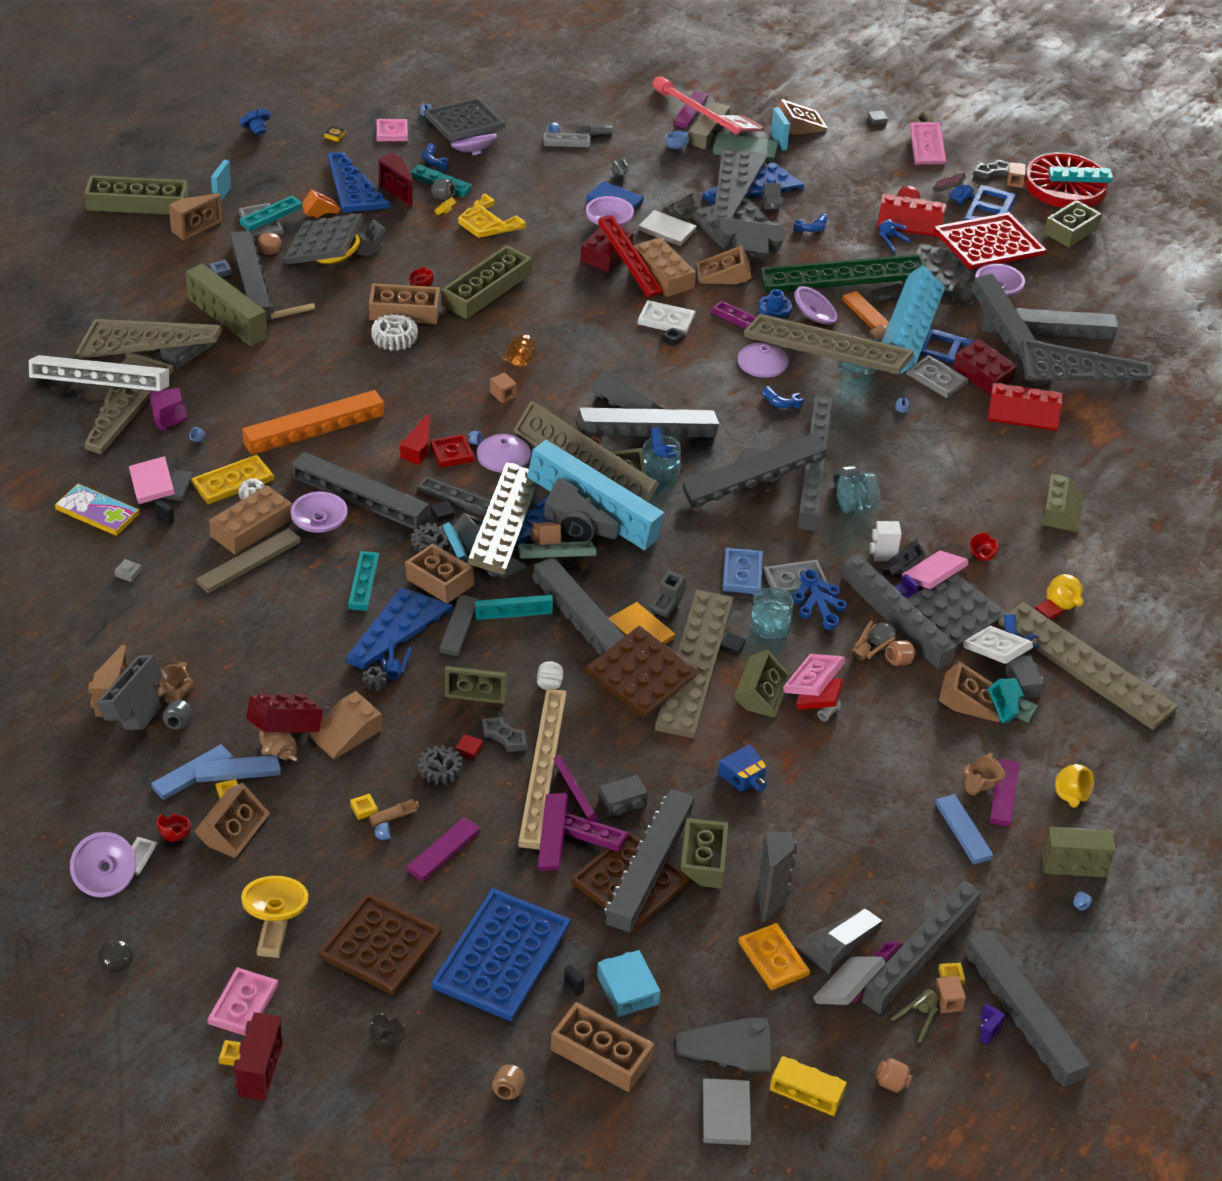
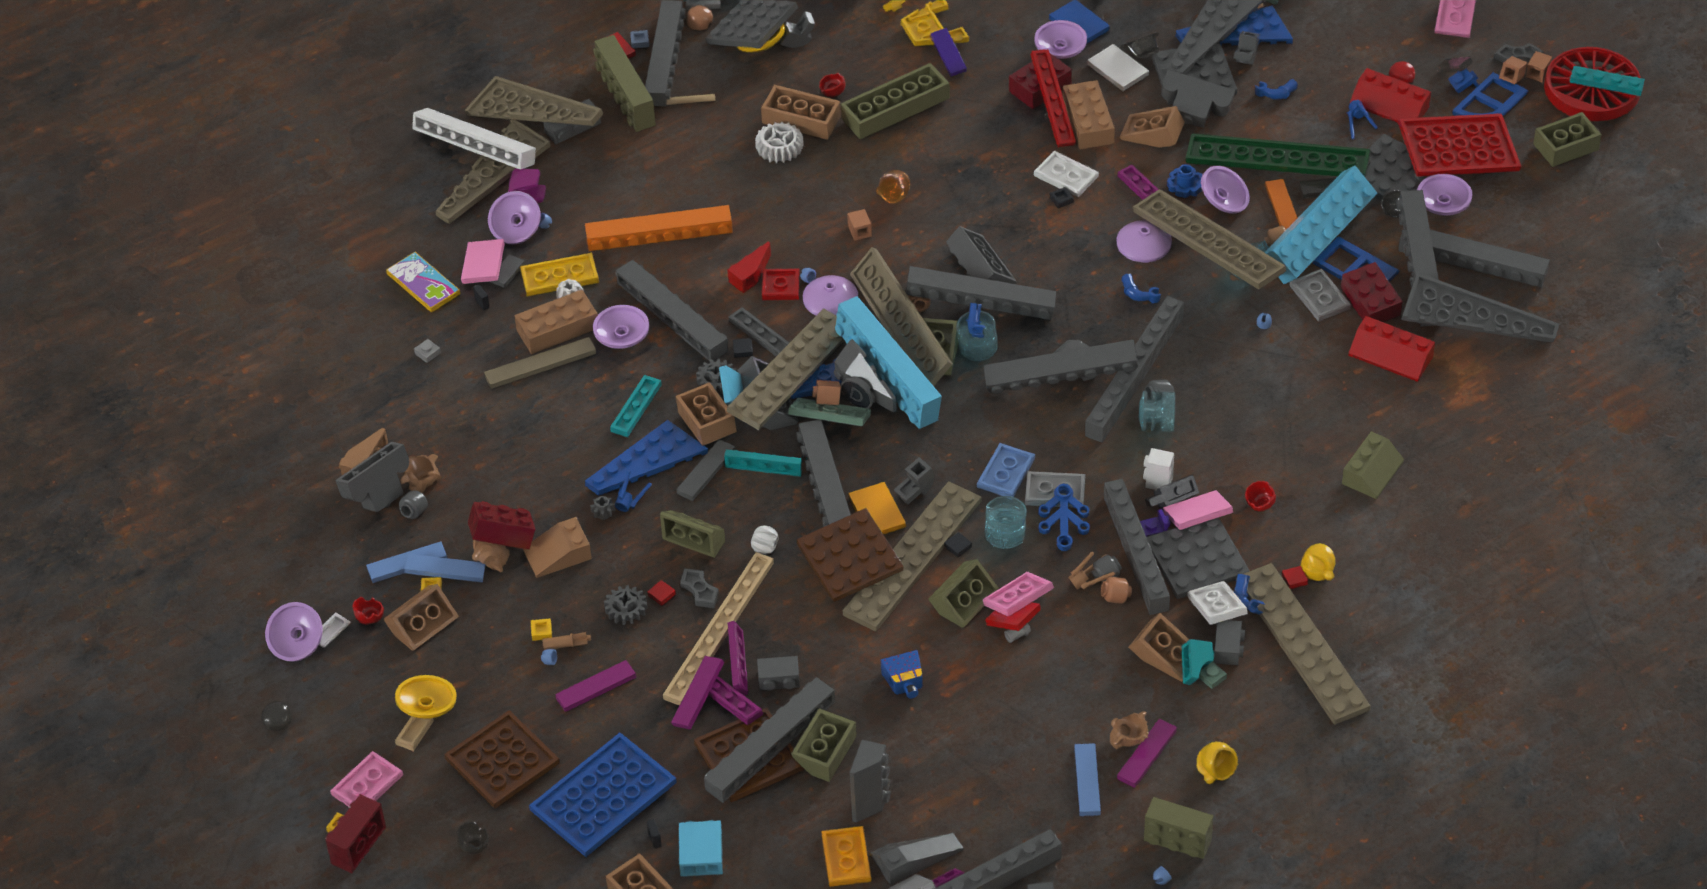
camera: 25 degrees right, 5 degrees up
none -> lavender dish [488,191,541,244]
none -> dark purple tile [930,28,967,77]
none -> nougat brick [1499,56,1528,84]

